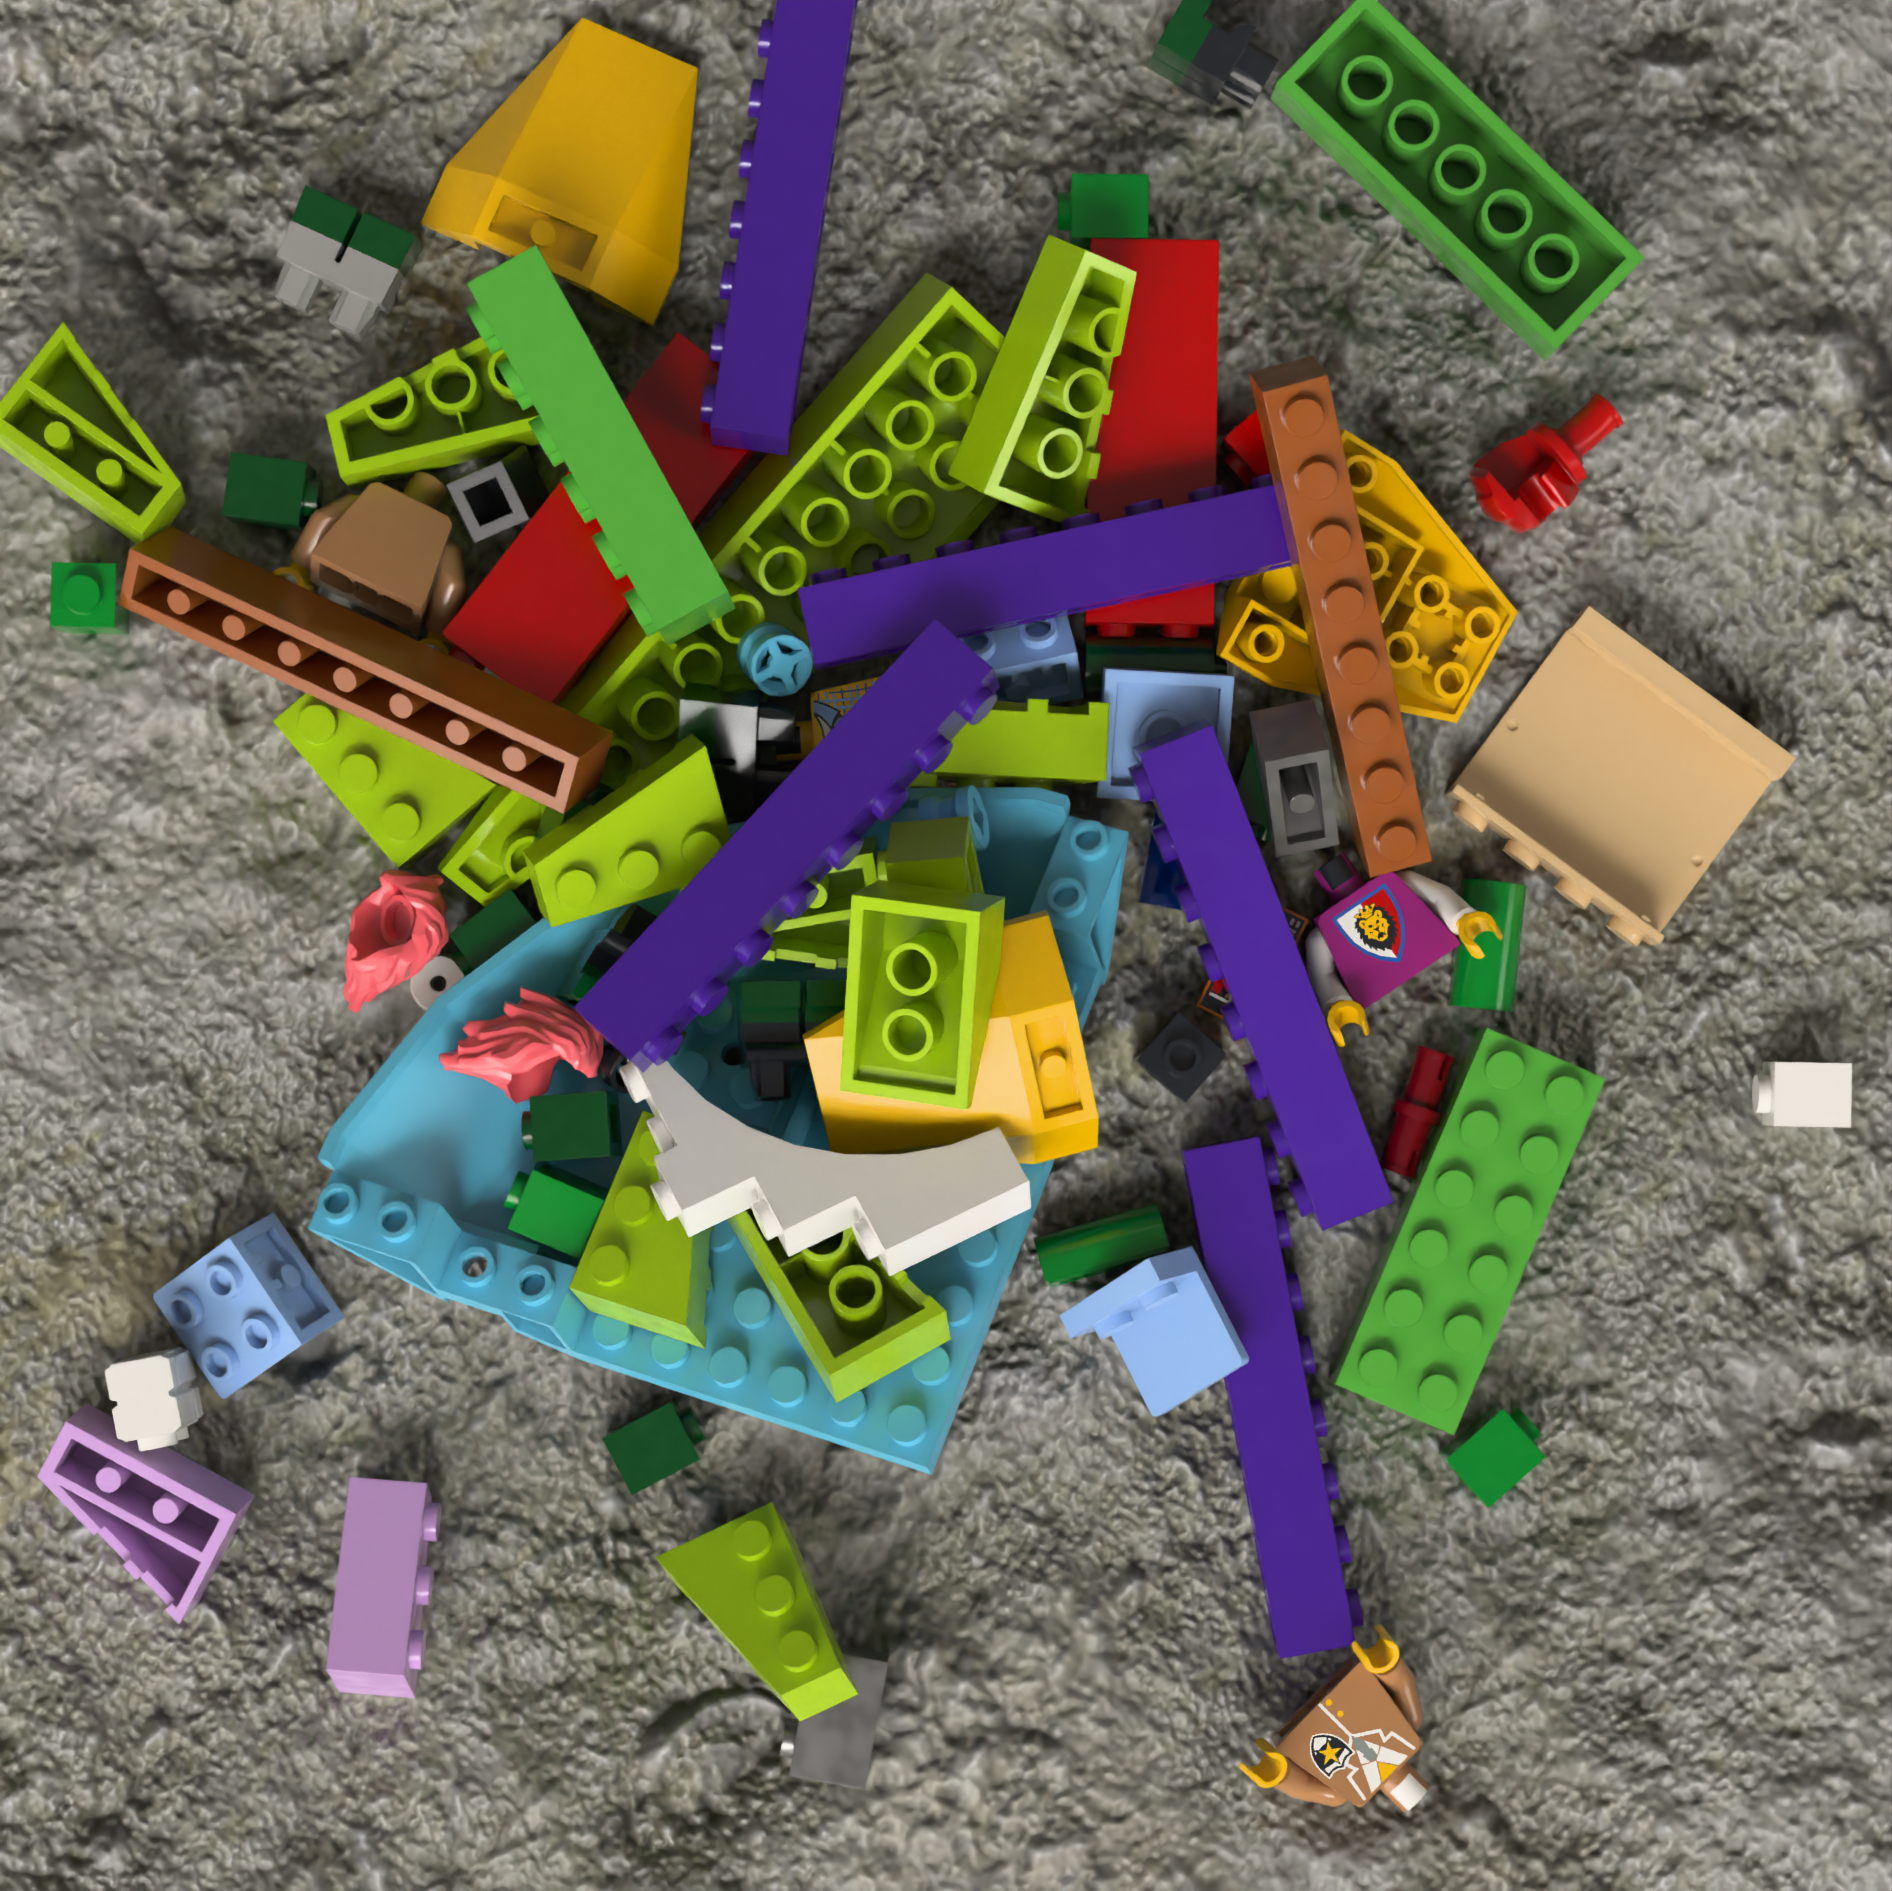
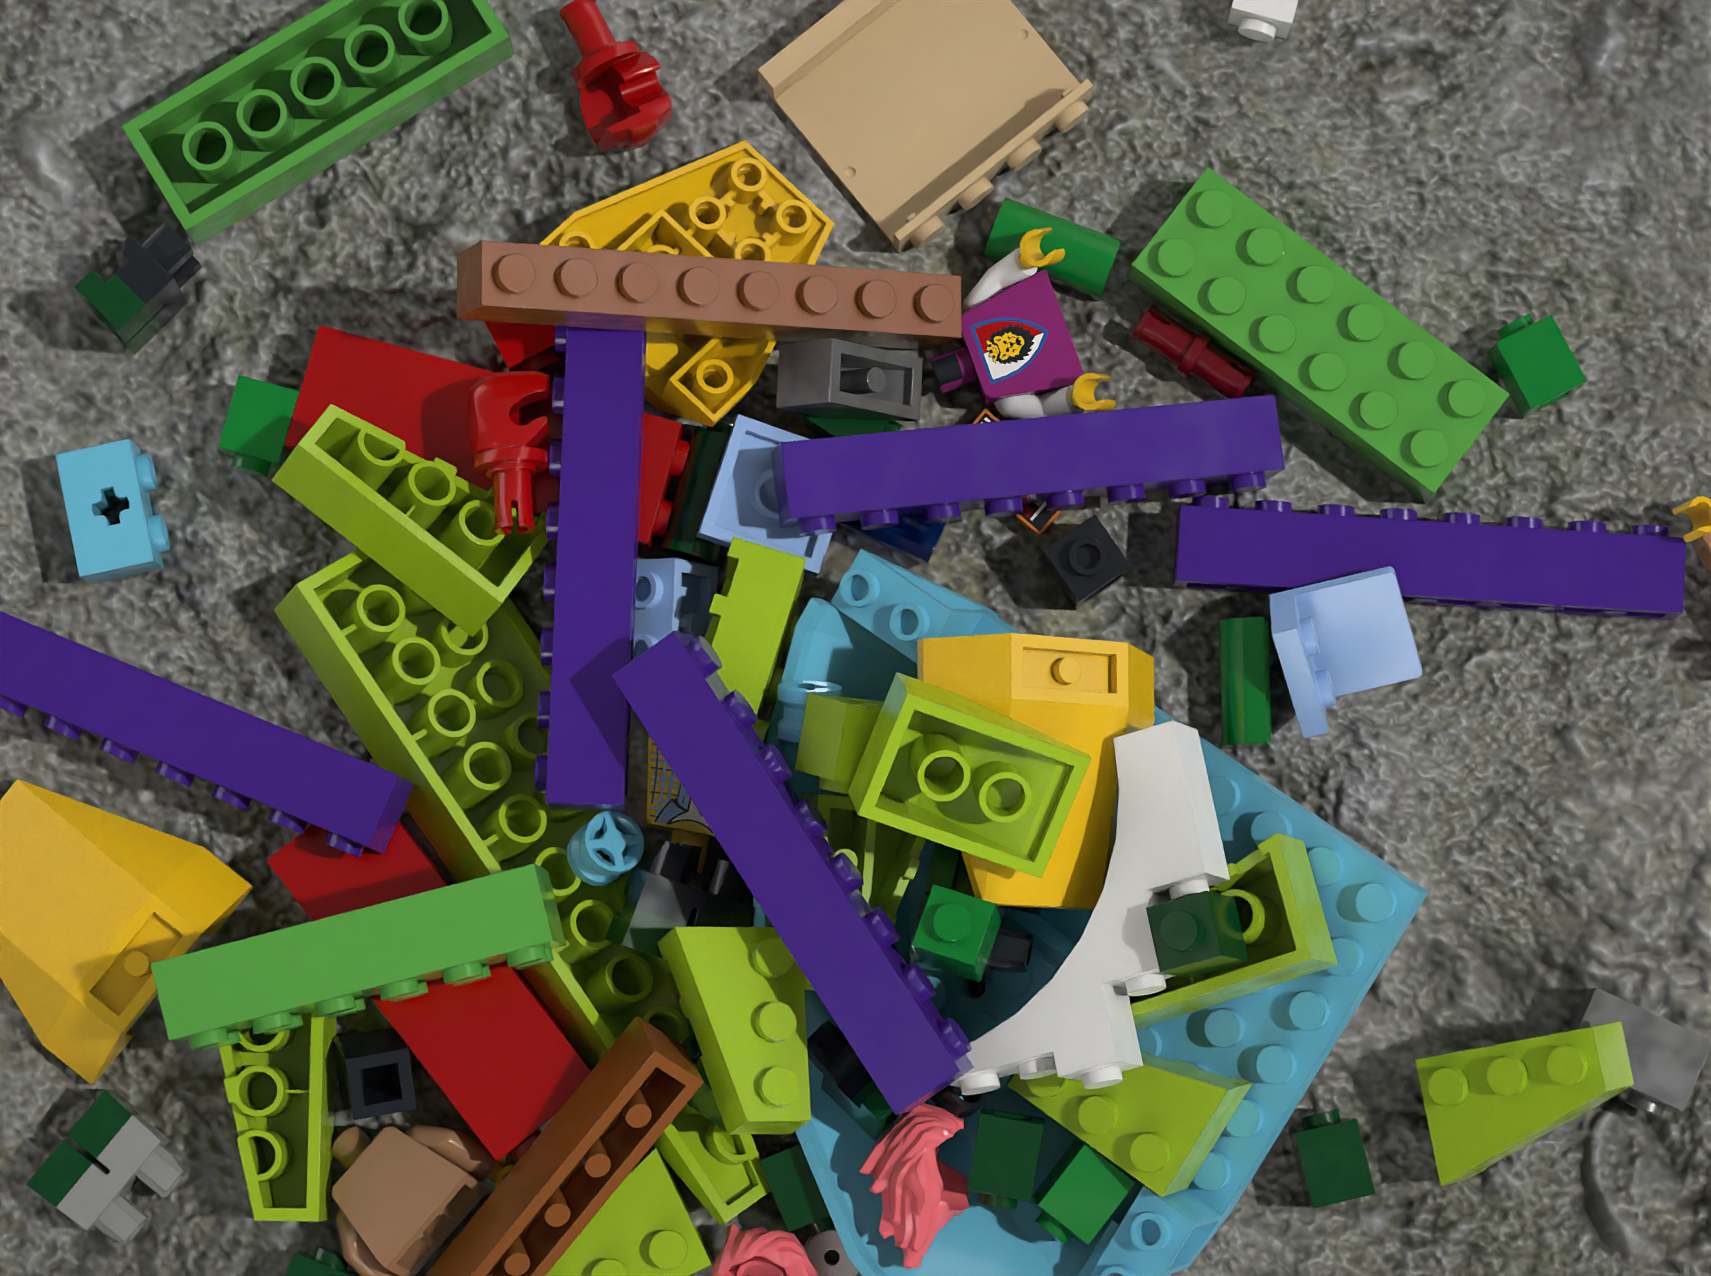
camera: 70 degrees left, 5 degrees down
none -> medium azure brick [55,439,170,584]
none -> red piece [467,371,550,535]
none -> green brick [912,884,1001,982]
none -> dark green brick [1146,891,1249,978]

